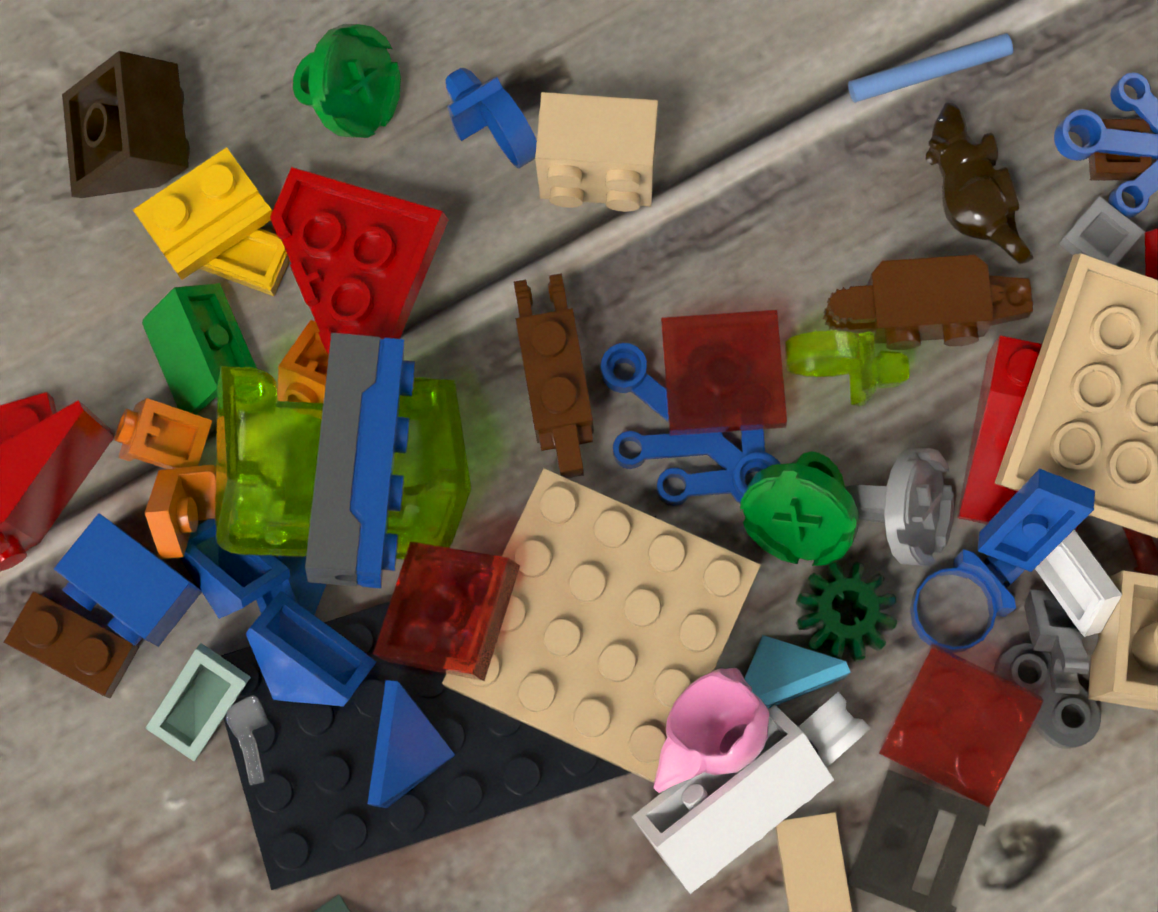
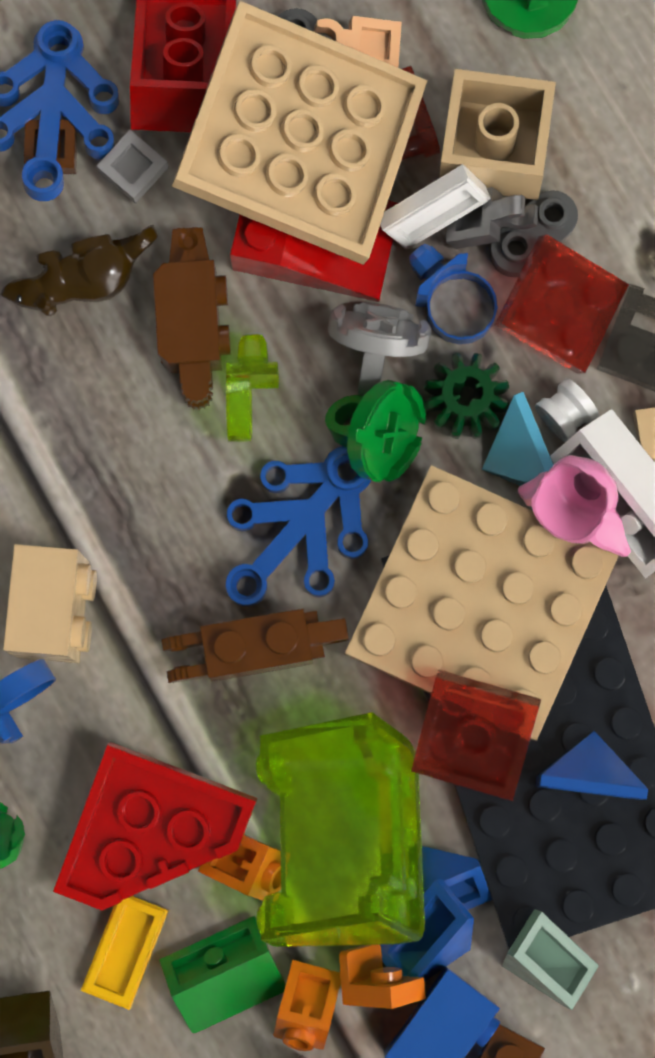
camera: 95 degrees left, 5 degrees up
yellow plate [133,147,272,280] -> none
clear hand [226,696,268,785] -> none
blue slope [246,590,377,706] -> none
piece [305,333,415,588] -> none
clear red plate [661,310,787,436] -> none
blue plate [978,468,1095,572] -> none

